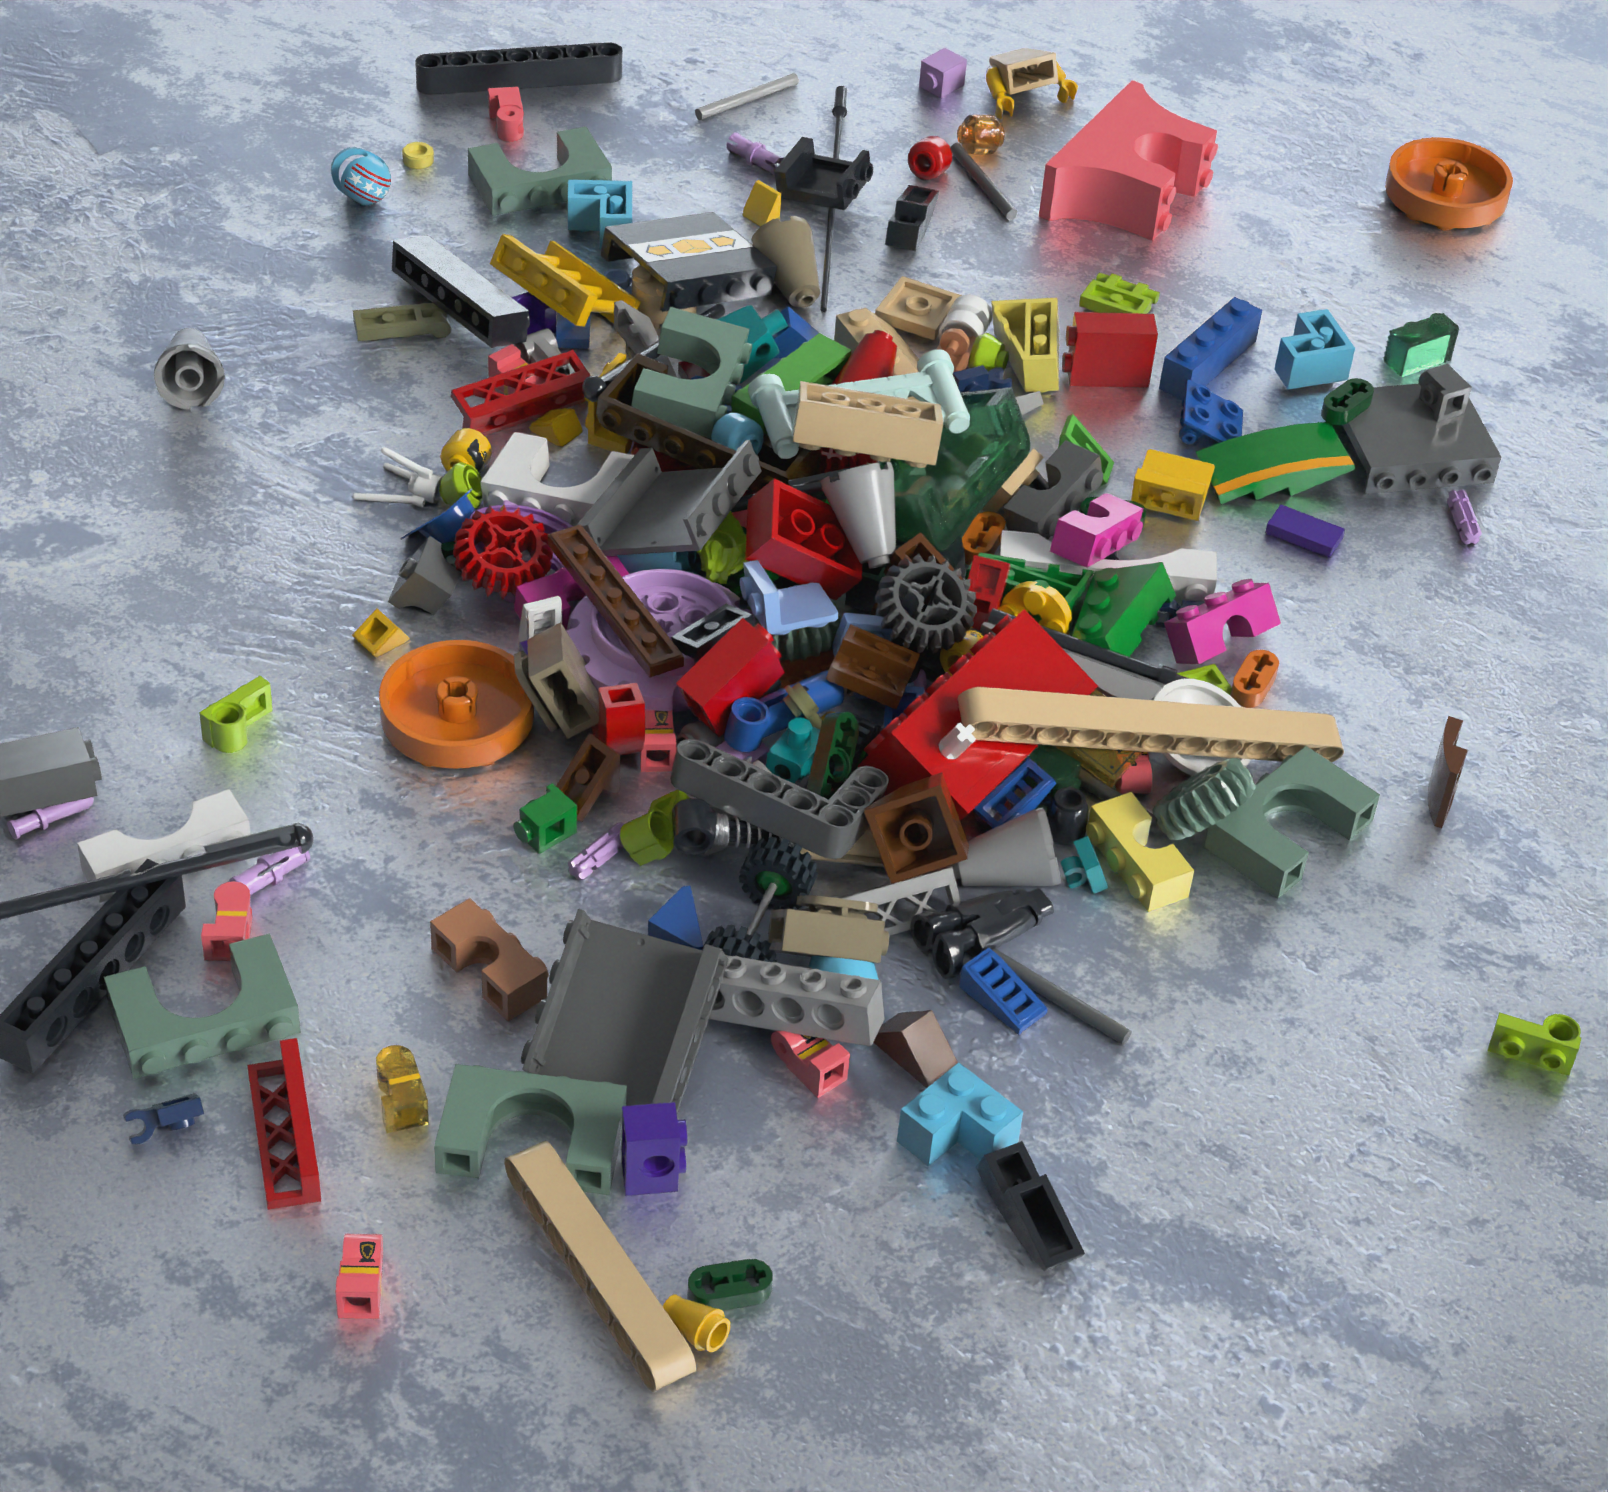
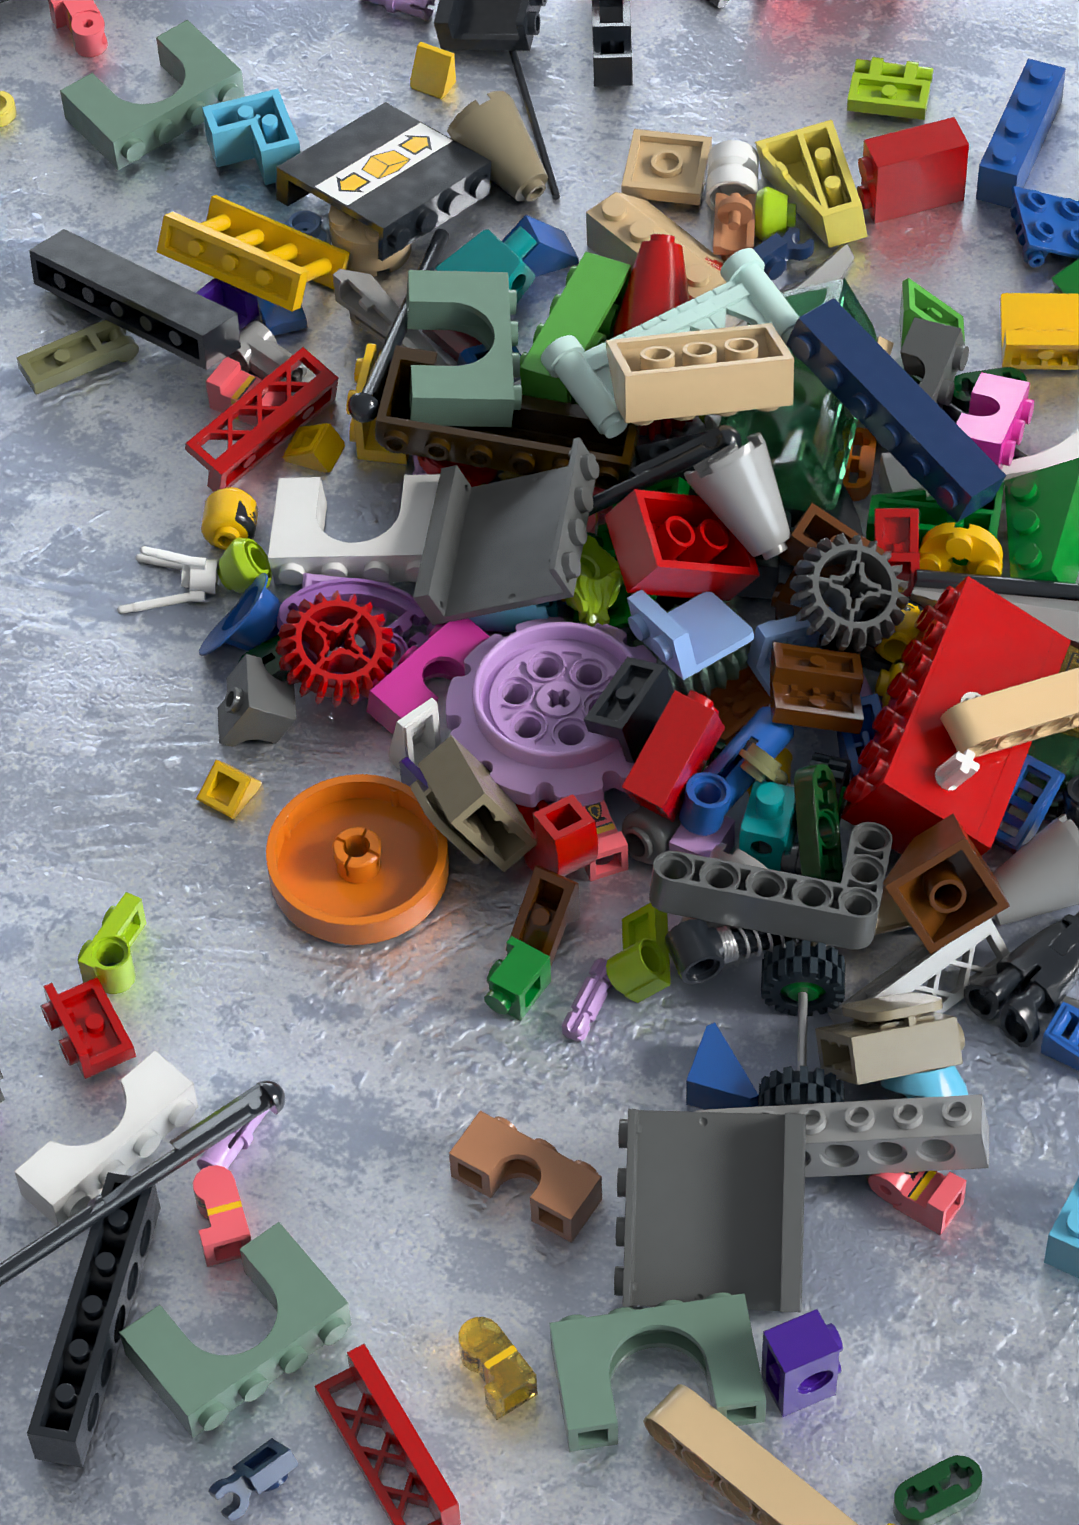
camera: 10 degrees left, 10 degrees up
reddish brown tile [547,524,684,678] -> none
medium azure head [711,412,764,455] -> none
slope [873,1010,958,1088] -> none
none -> red bracket [40,977,136,1079]
none -> dark blue brick [786,298,1007,523]

